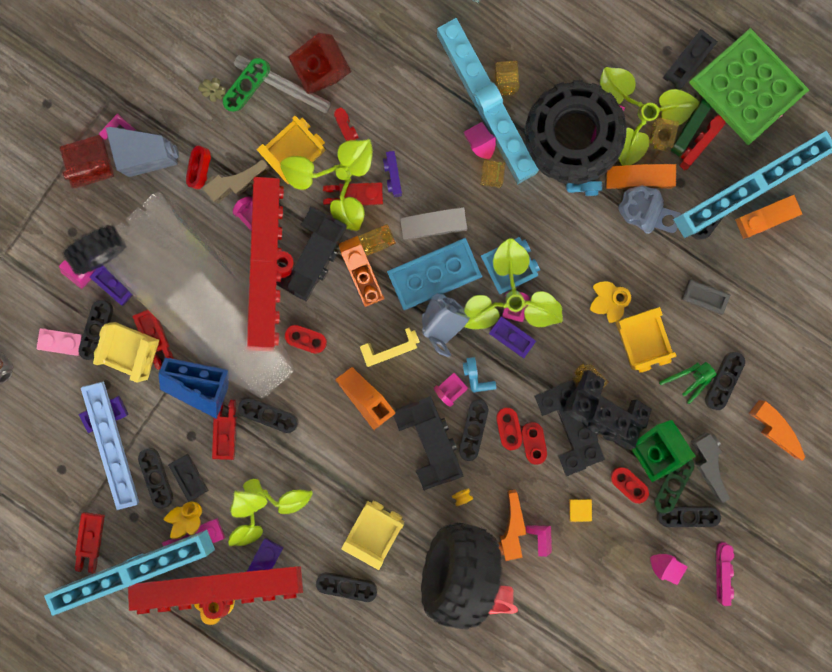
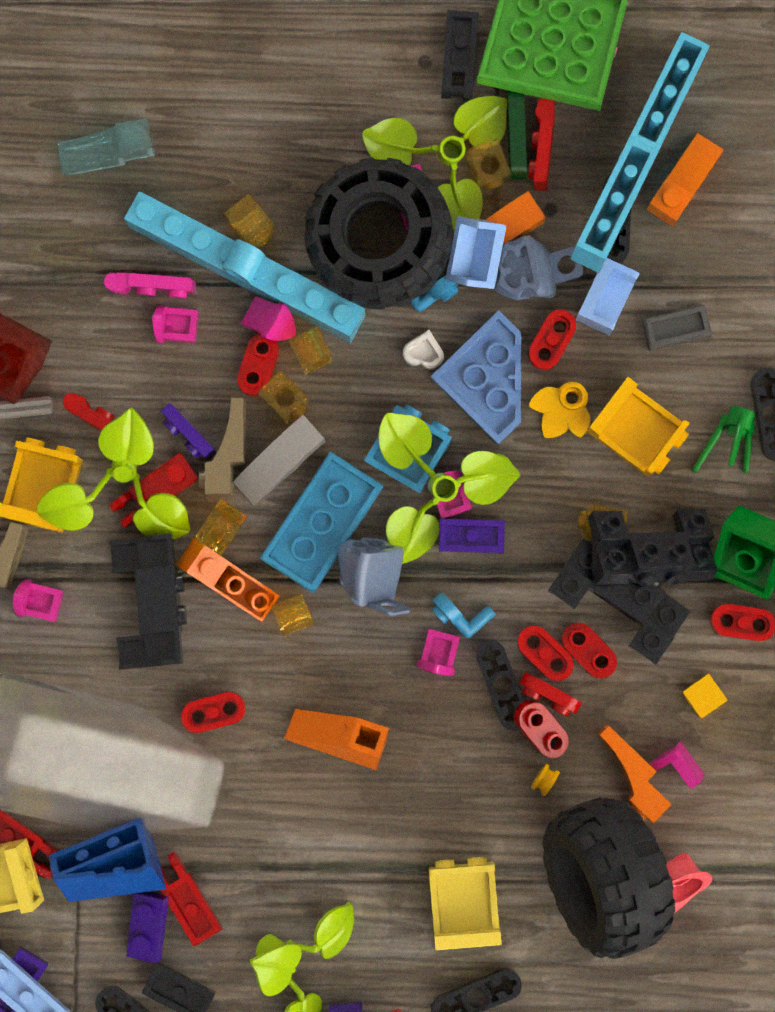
camera: 25 degrees left, 5 degrees down
black beam [238,398,298,433] -> none
red hinge [247,177,294,352] -> none
light yellow panel [360,328,419,367] -> none
black bracket [393,395,464,491] -> none
none -> dark pink hinge [103,272,196,299]
none -> dark purple plate [126,892,169,963]
none -> dark pink tile [152,305,199,343]
none -> dark tan slope [199,398,246,497]
none -> red plate [237,334,279,397]
none -> clear yellow brick [258,370,309,424]
none -> clear yellow brick [271,594,315,637]
none -> white tile [403,330,444,370]
none -> medium blue plate [431,310,521,446]
none -> light blue panel [445,216,507,289]
none -> plate [514,700,569,758]
none -> red plate [519,672,582,717]
none -> red plate [528,310,576,371]
none -> light blue panel [576,258,640,336]

